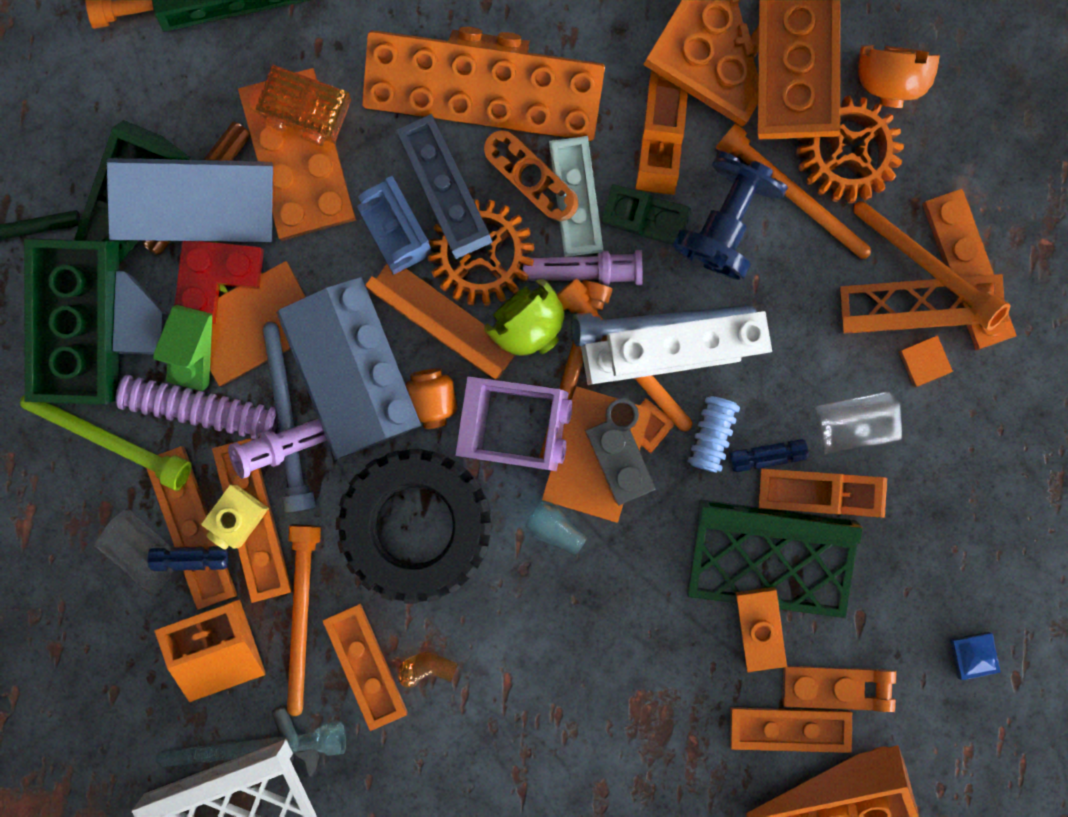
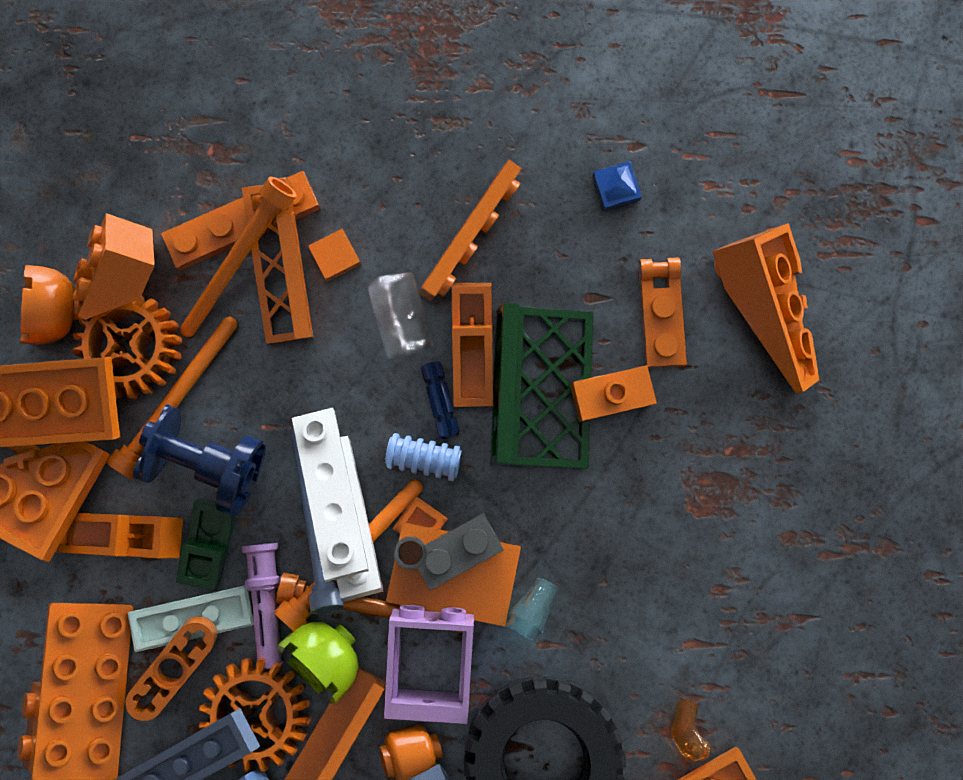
camera: 90 degrees left, 5 degrees down
orange plate [729,707,852,753] -> none
none -> orange slope [73,213,154,320]
none -> orange plate [417,159,522,302]

